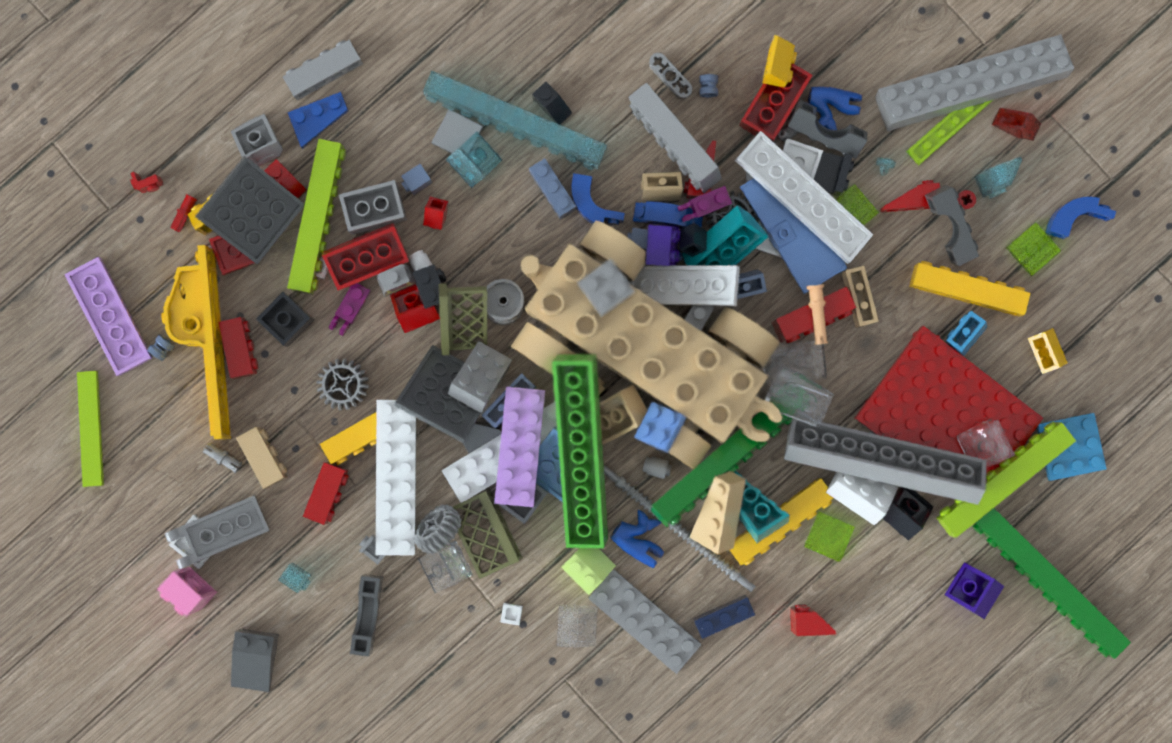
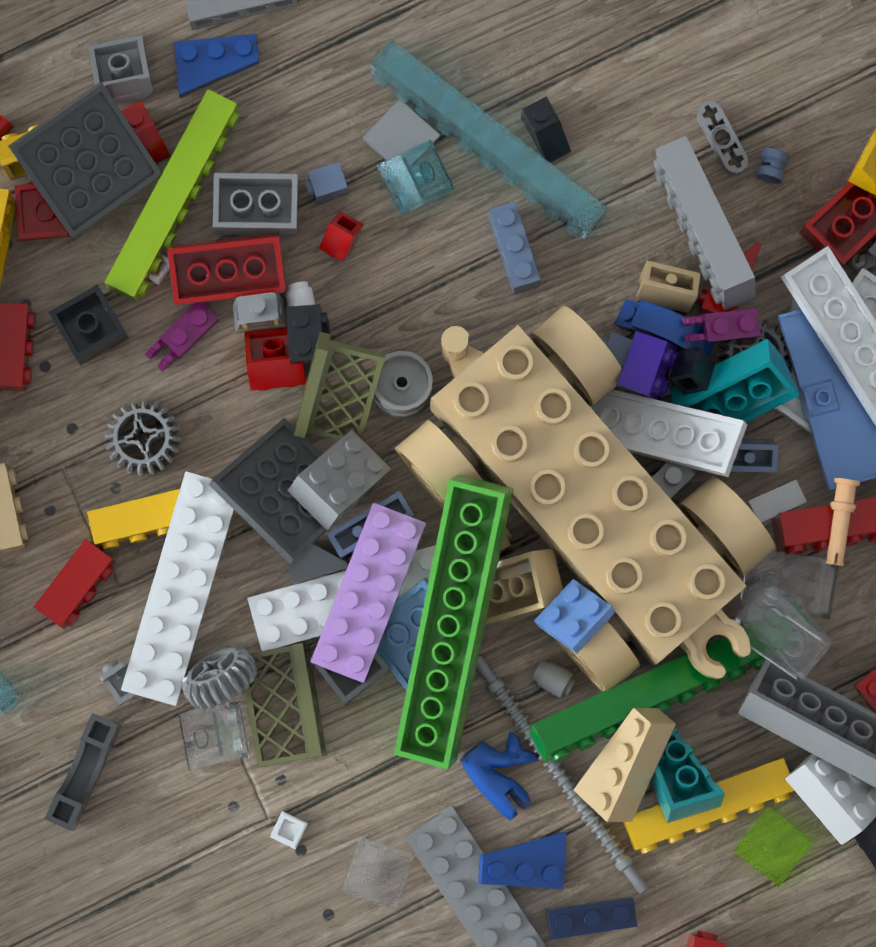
camera: 10 degrees right, 5 degrees down
yellowish green slope [561,548,616,595] -> none
blue arch [571,173,625,225] -> none
light grey brick [578,259,635,317] -> none
none -> blue wing [478,831,567,889]
none -> white sticker [749,480,807,523]

